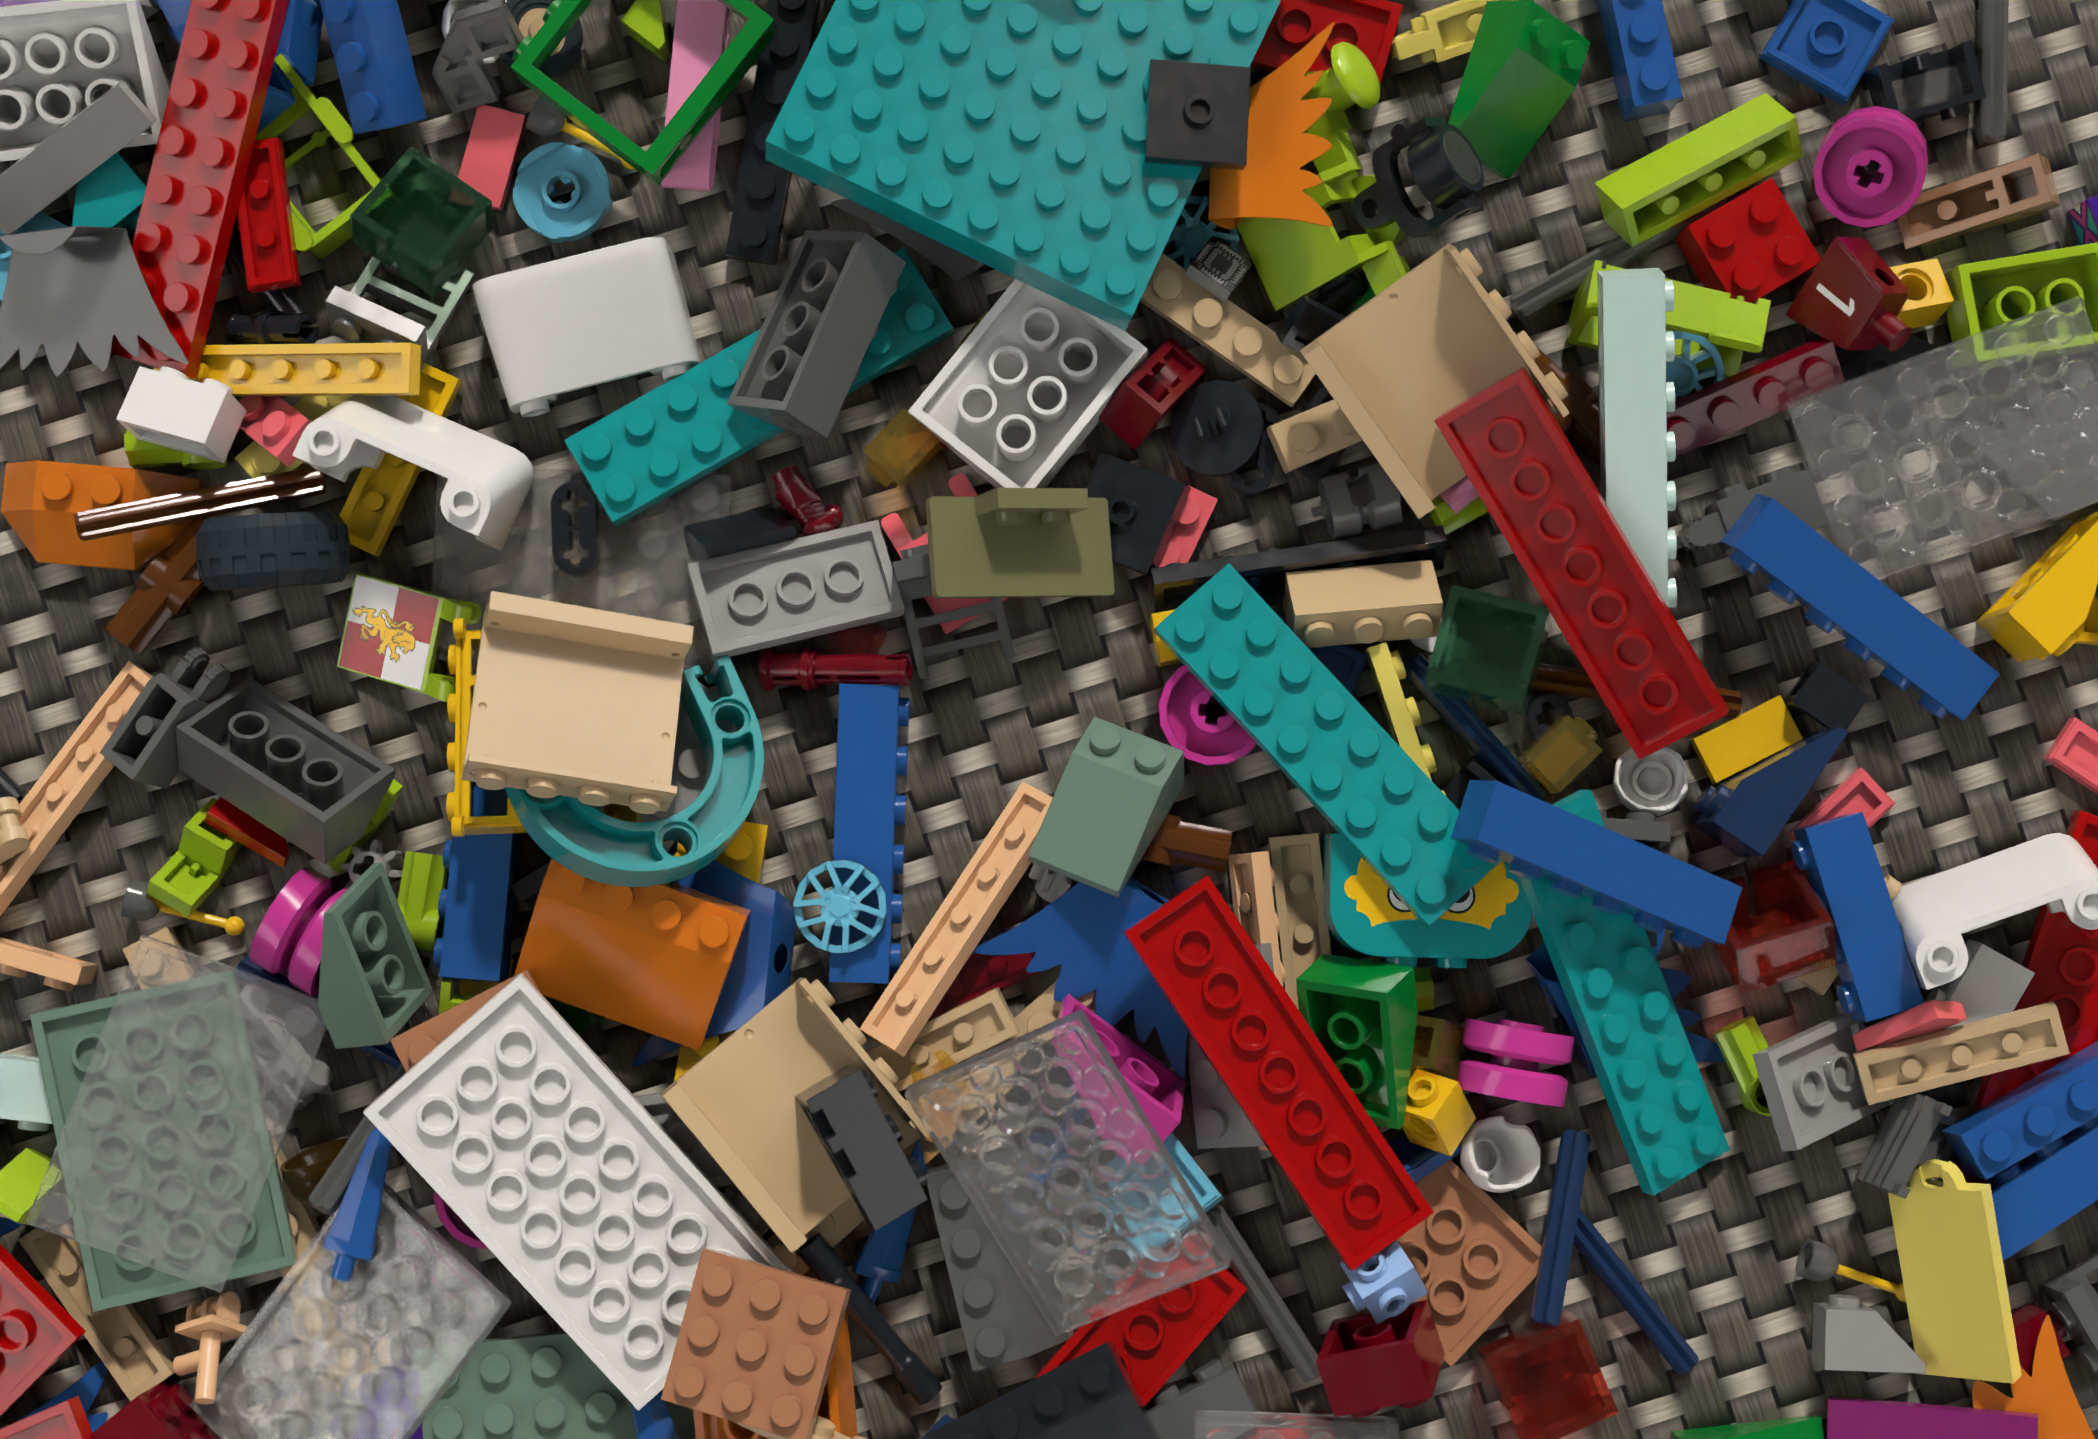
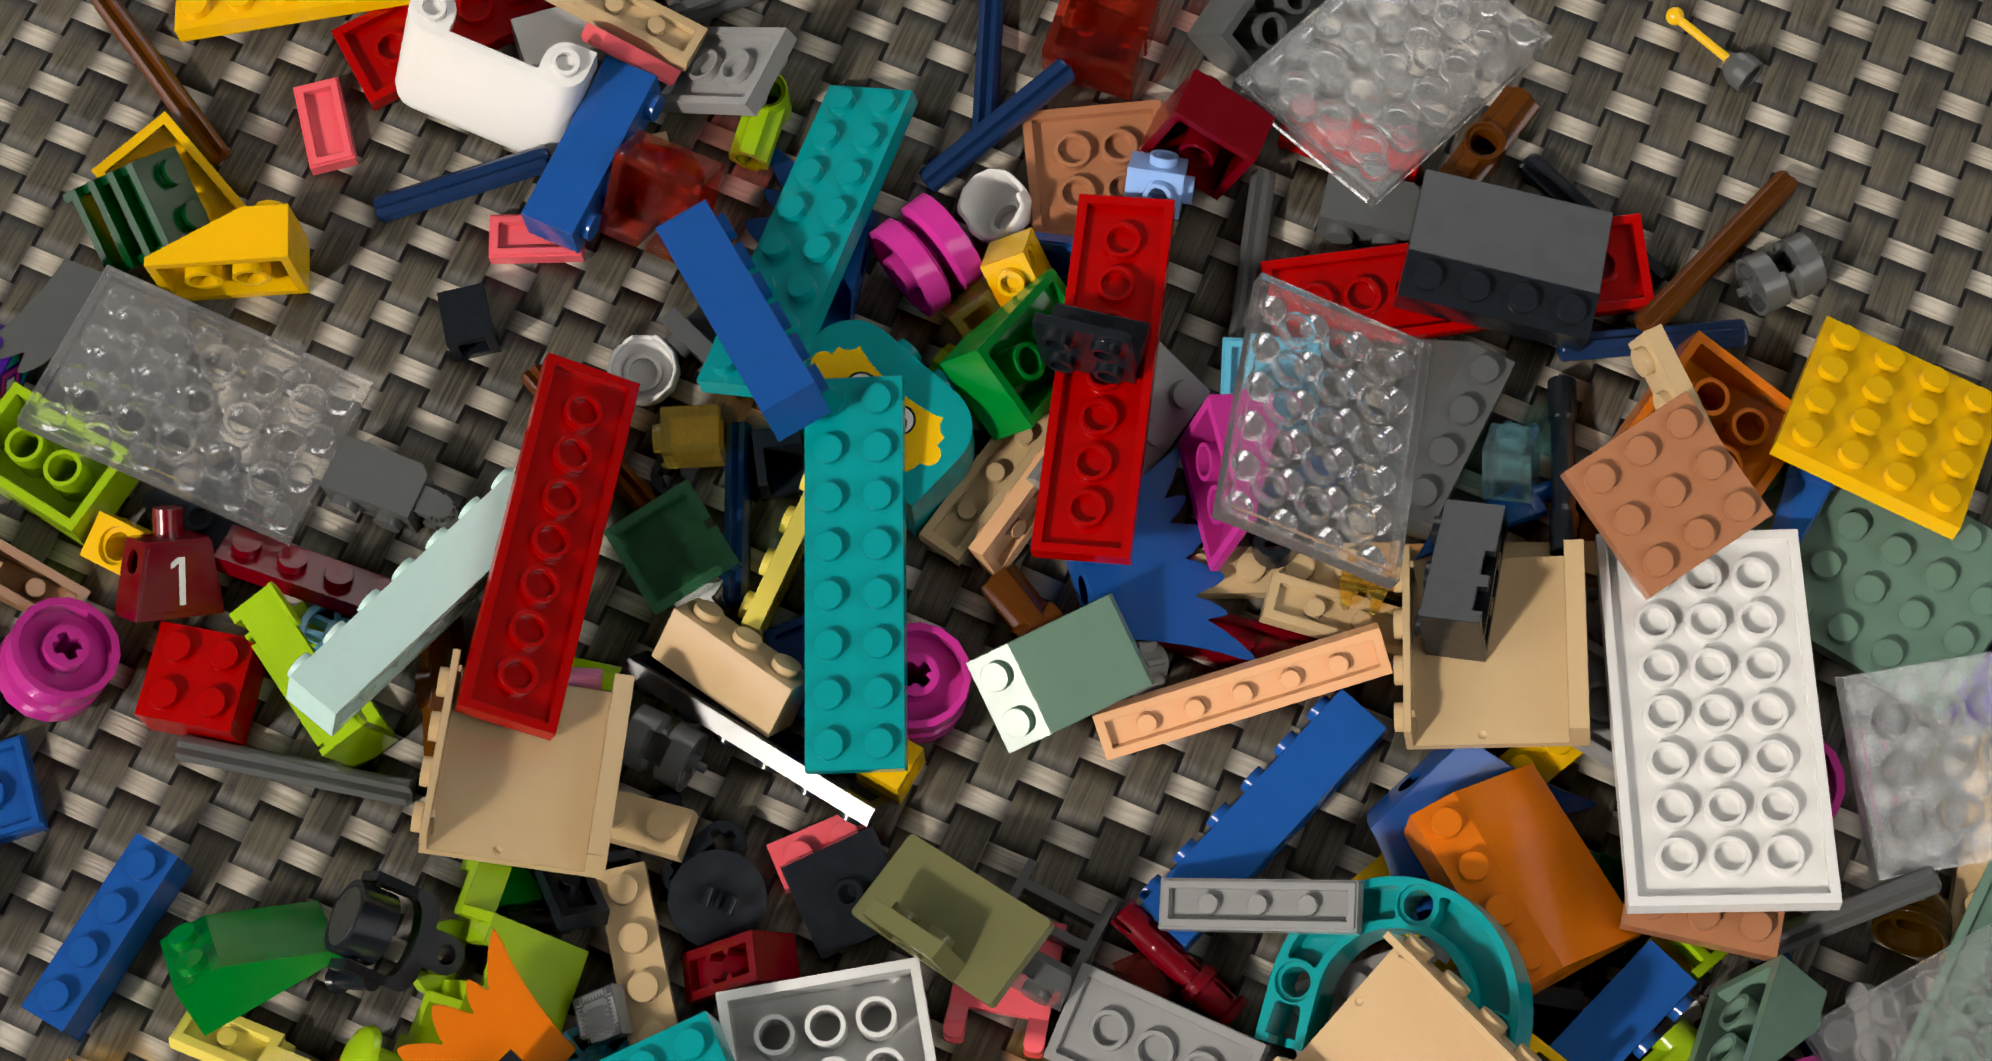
camera: 135 degrees left, 15 degrees down
blue bar [323,1127,391,1282] -> none
medium azure wheel [793,860,887,953] -> none
lime brick [1595,92,1804,248] -> none
yellow tile [1690,695,1803,784] -> none
dark blue slope [1691,727,1849,857] -> none
blue brick [1721,494,2000,721] -> none
none -> dark blue axle [373,145,552,222]
none -> black bracket [1032,303,1151,384]
none -> light grey tile [1158,878,1364,935]
none -> clear light blue brick [1482,420,1540,504]

